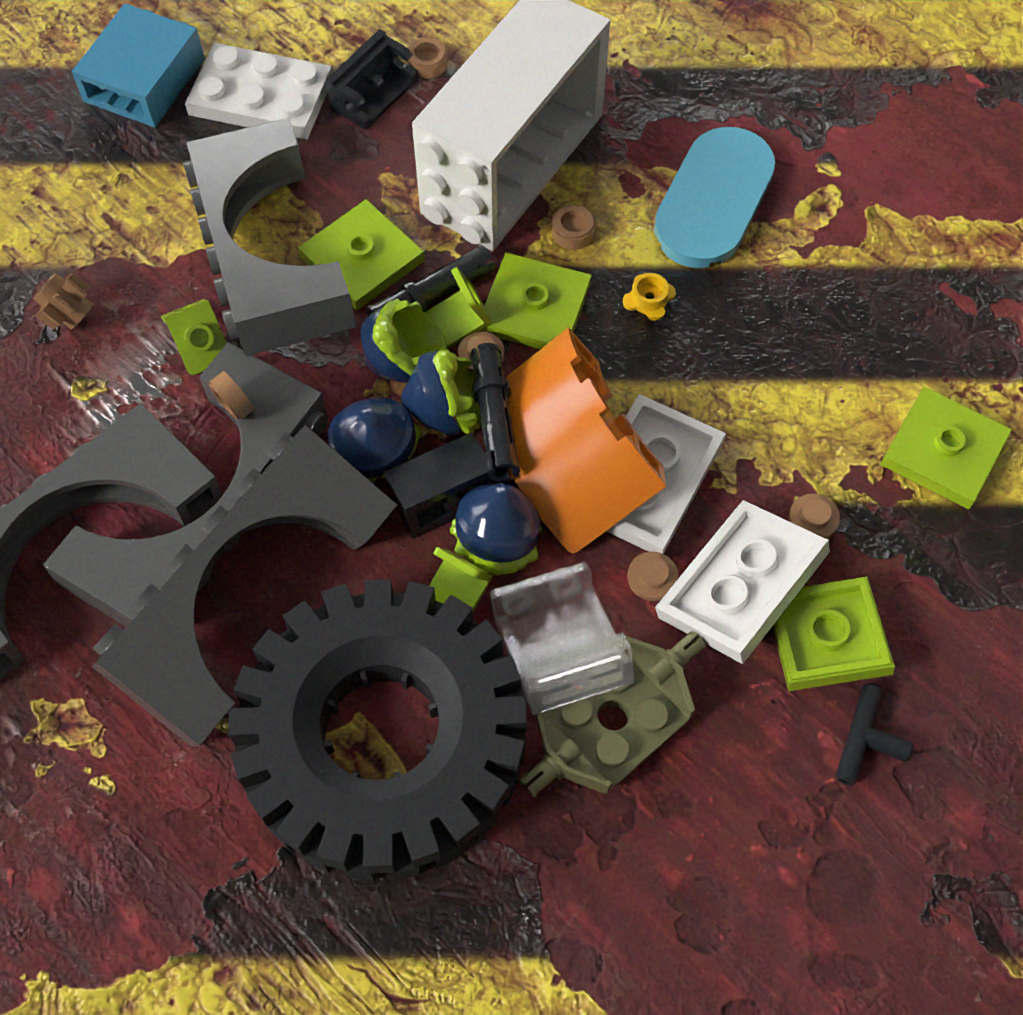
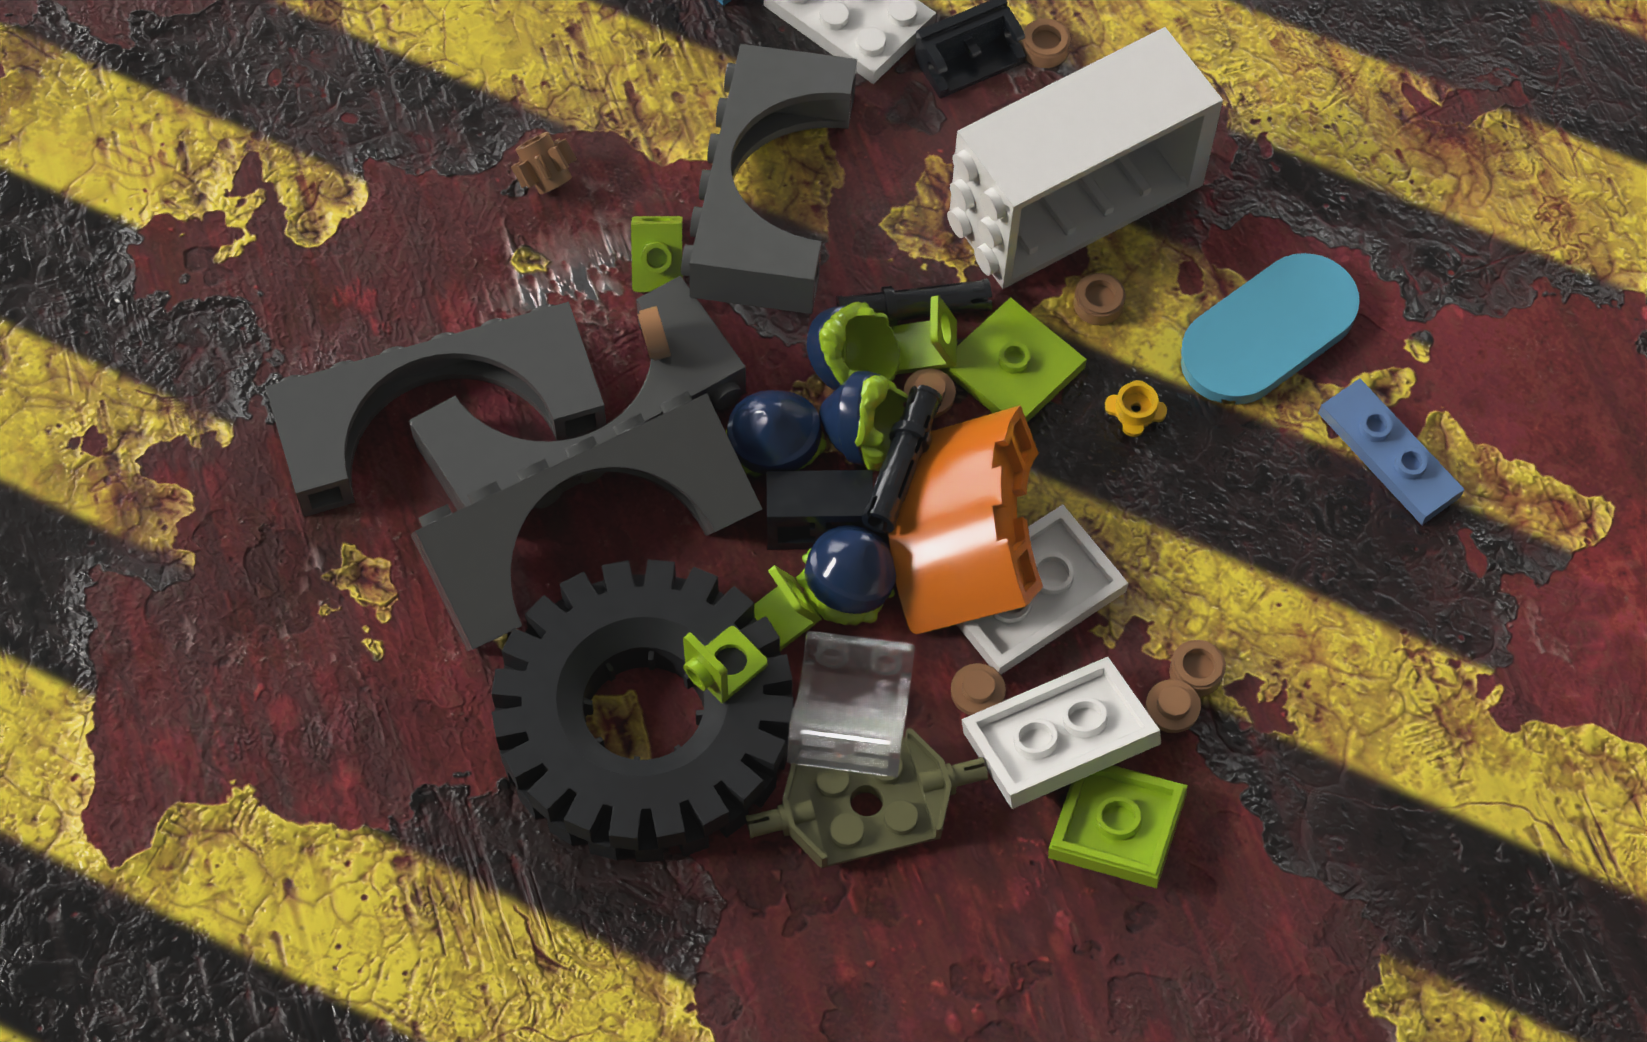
camera: 25 degrees right, 0 degrees up
lime plate [298,199,425,311] -> none
black piece [835,683,914,786] -> none
lime plate [880,386,1012,509] -> none
none -> lime bracket [683,626,768,704]
none -> medium nougat tile [1169,640,1226,697]
none -> medium blue plate [1318,379,1465,525]

